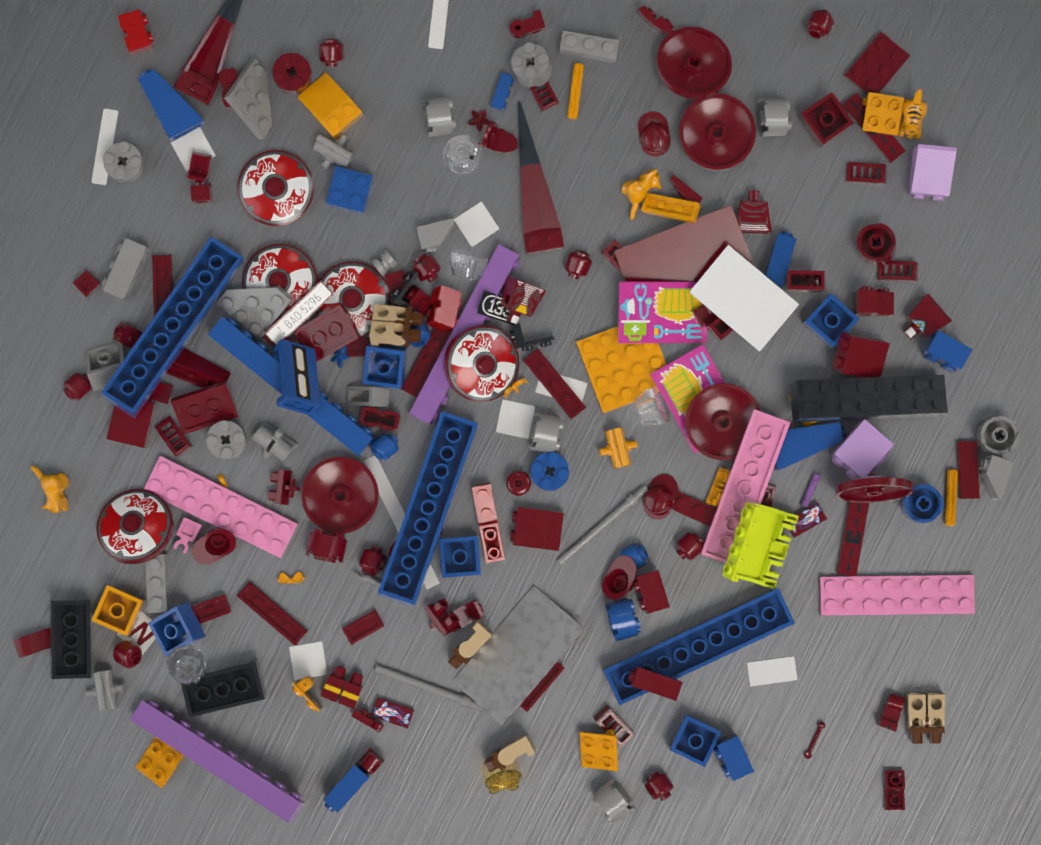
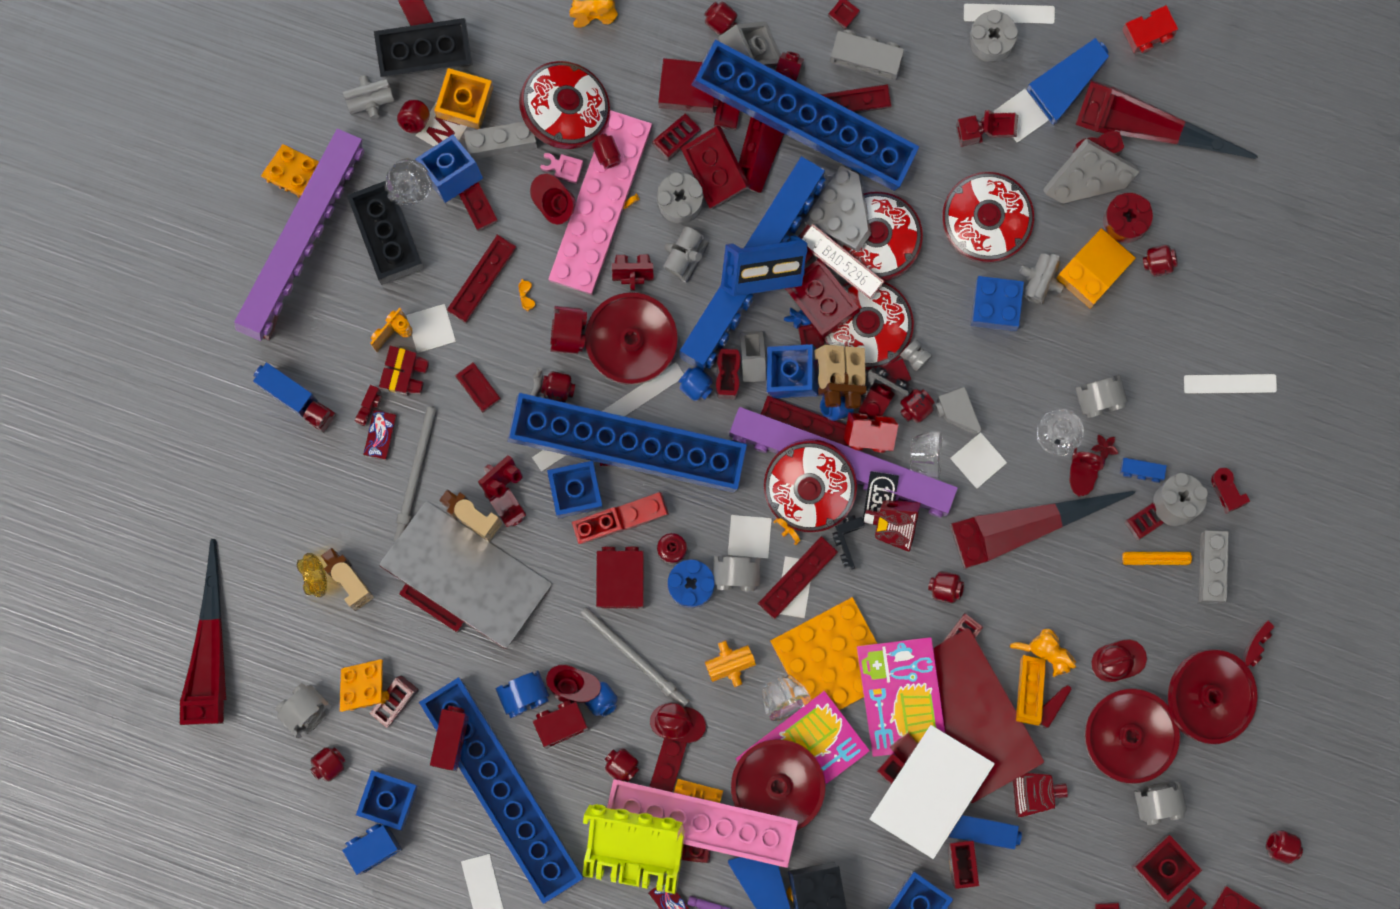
camera: 90 degrees right, 5 degrees down
none -> dark red brick [592,133,621,169]

